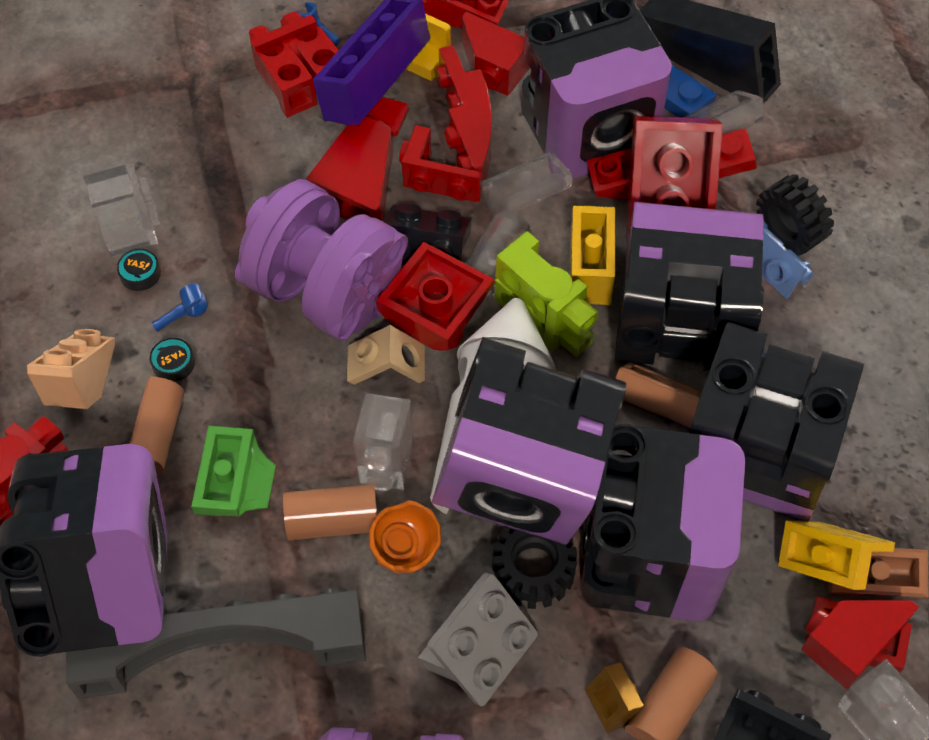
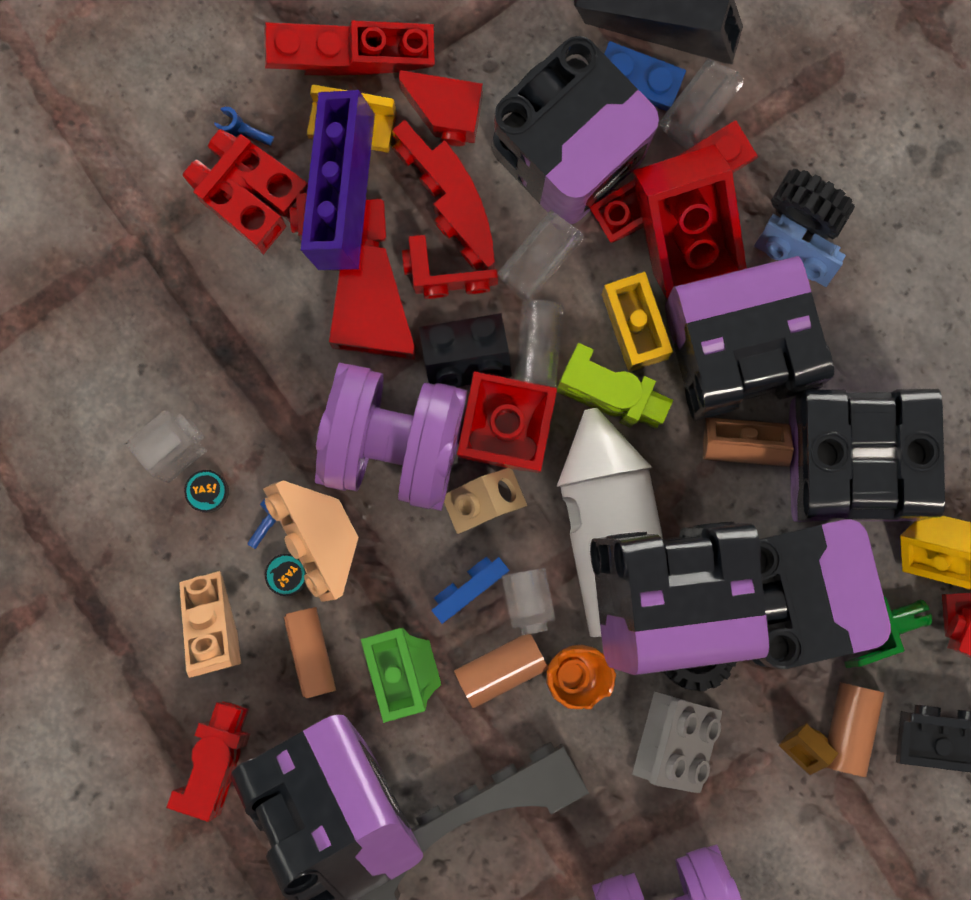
camera: 20 degrees left, 25 degrees up
none -> light nougat slope [263,480,359,602]
none -> blue plate [431,556,510,624]
none -> green bracket [844,596,932,668]

